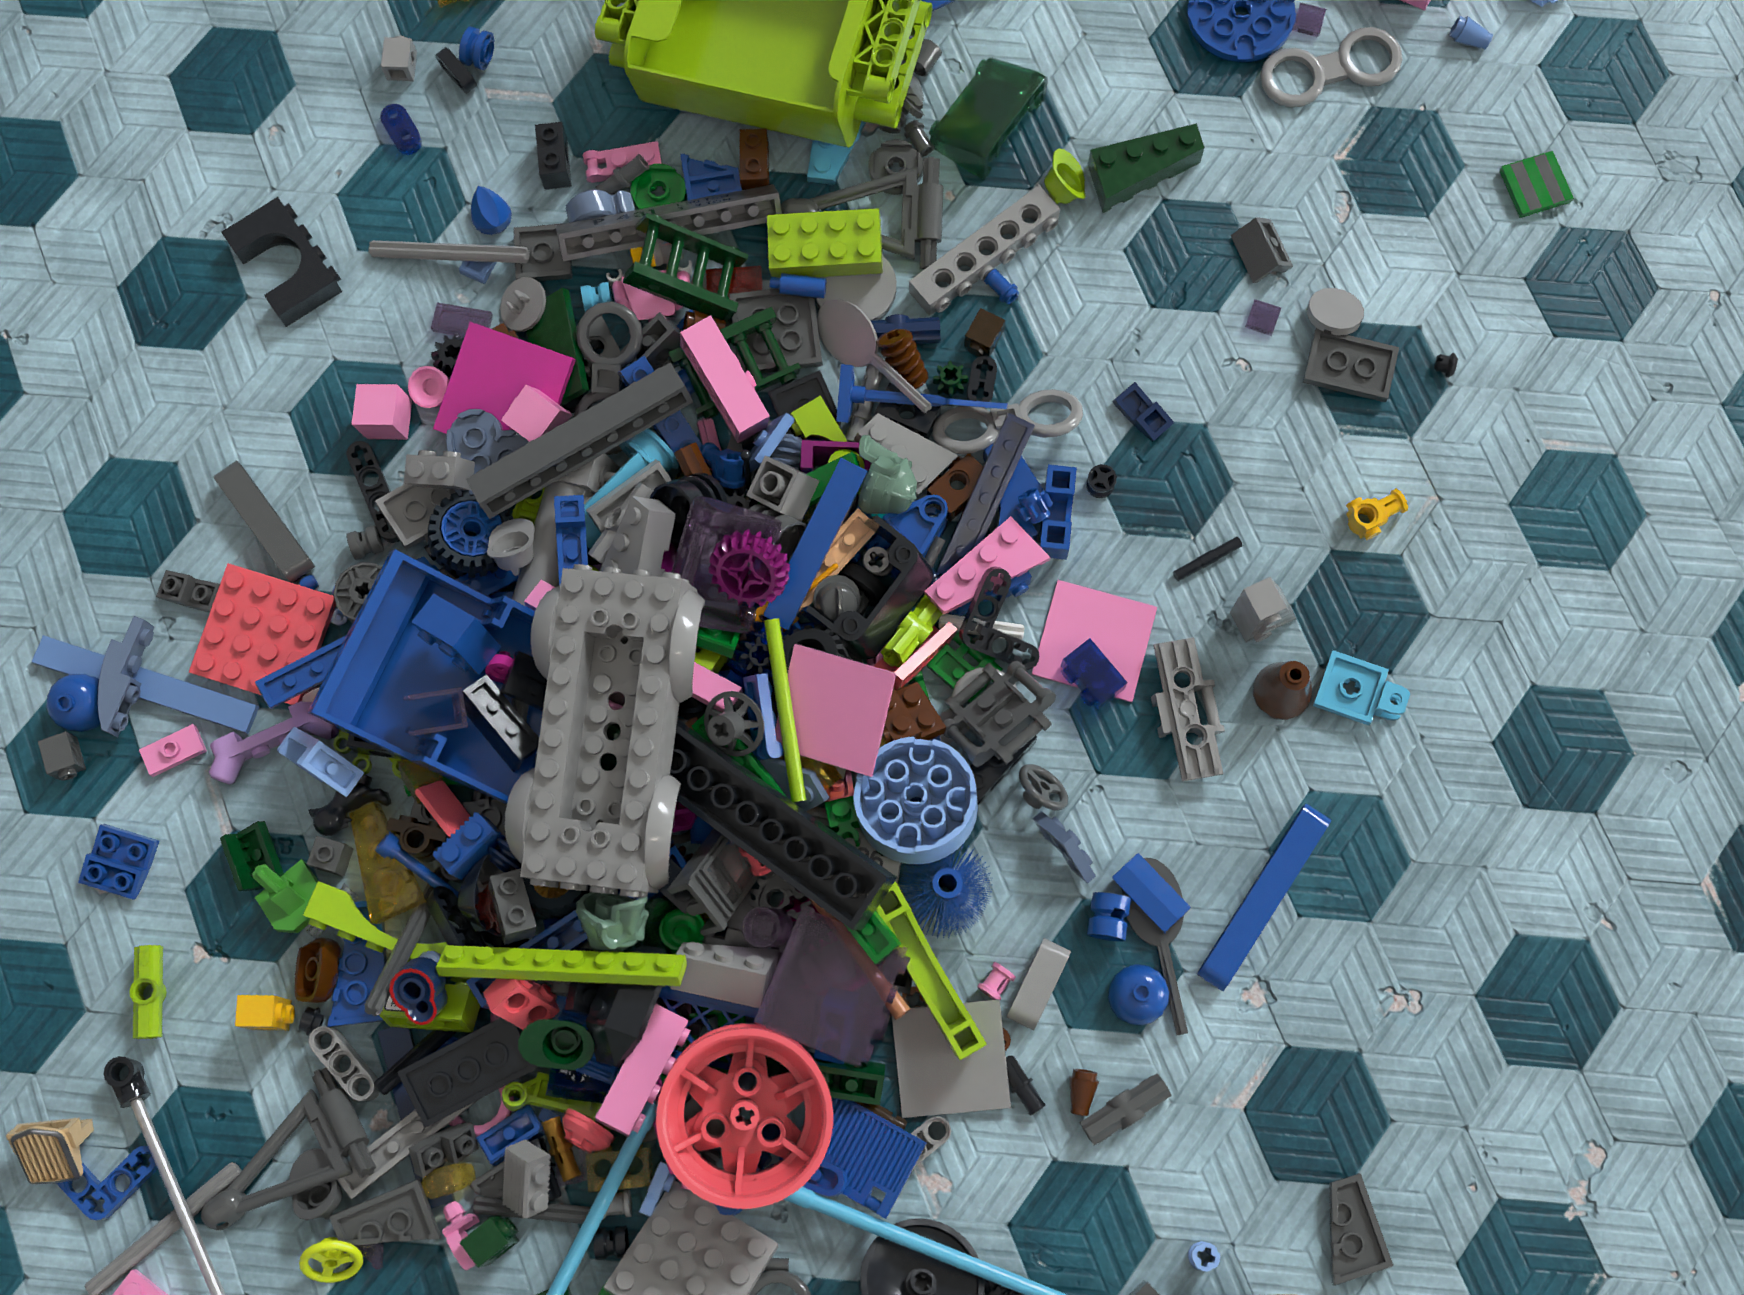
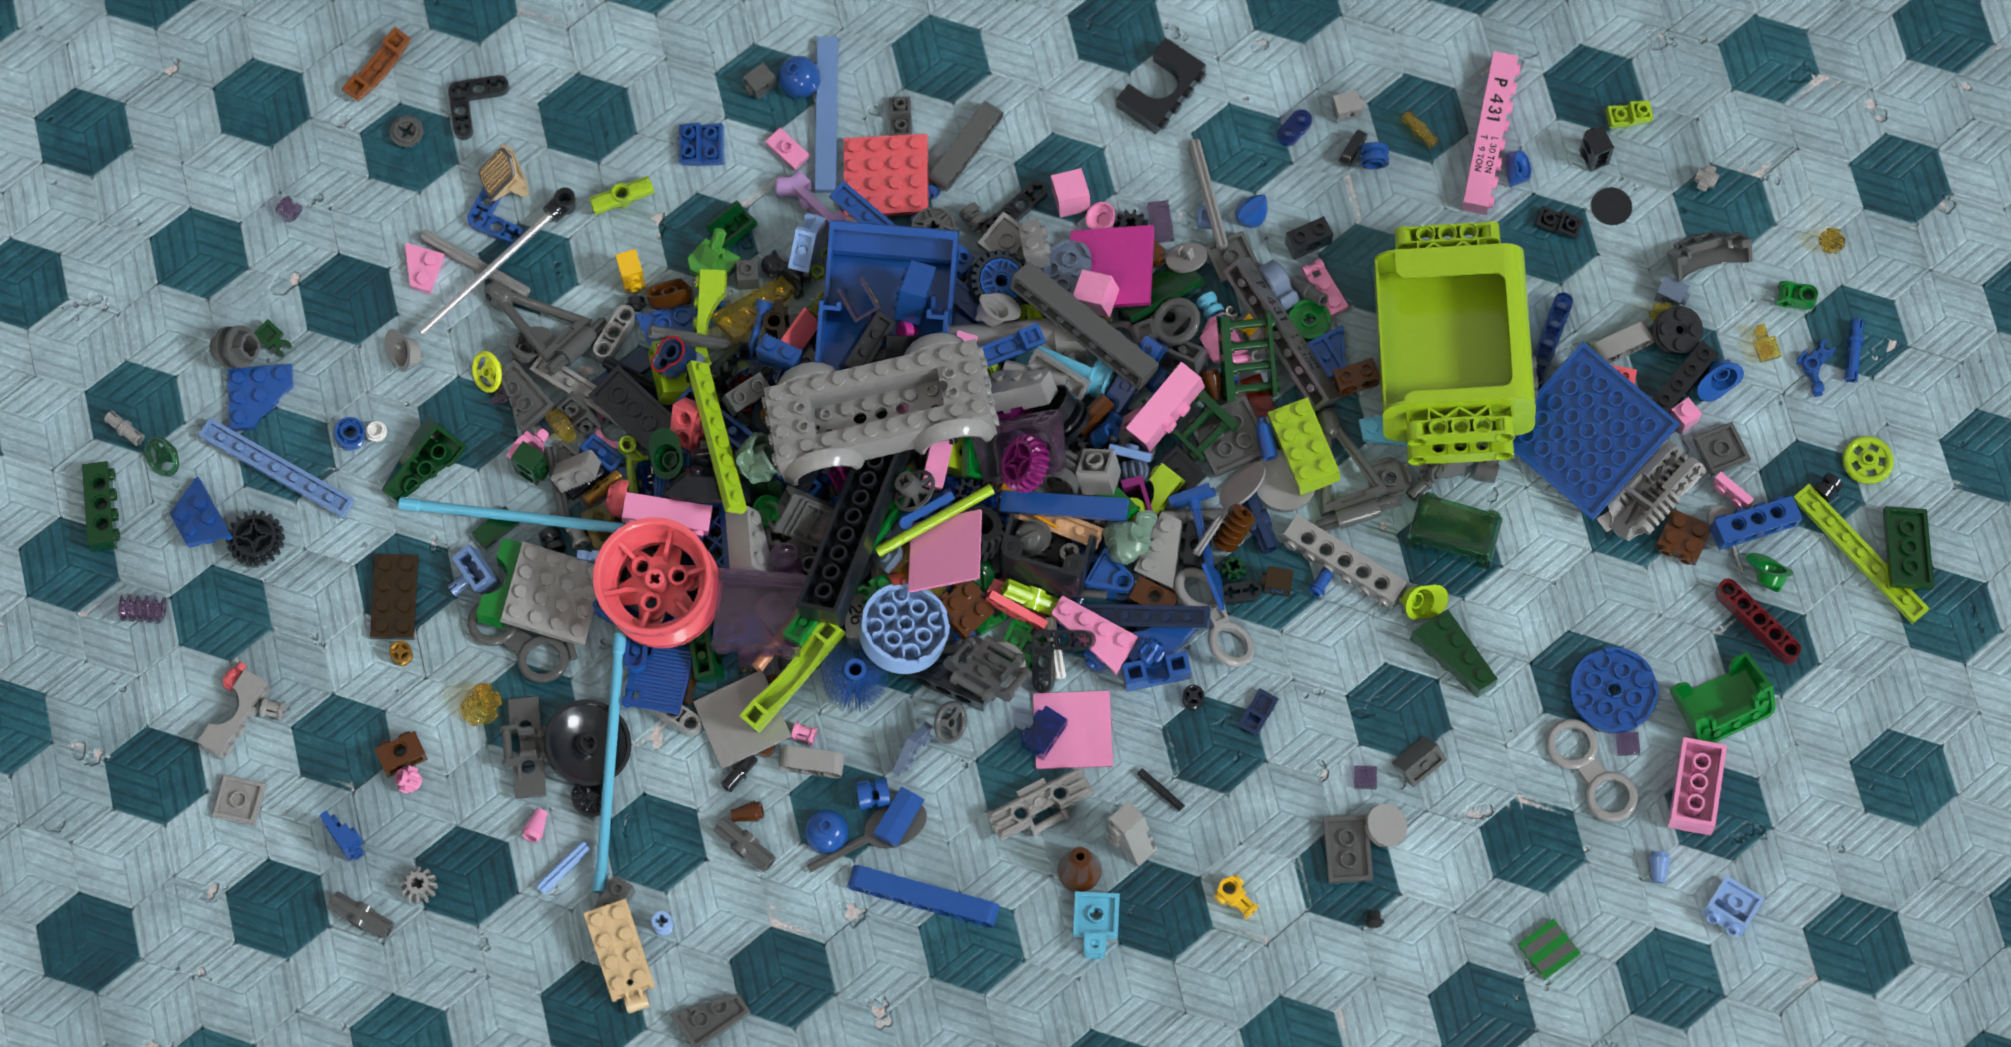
camera: 70 degrees right, 5 degrees down
sand blue slope [98,616,154,738] -> none

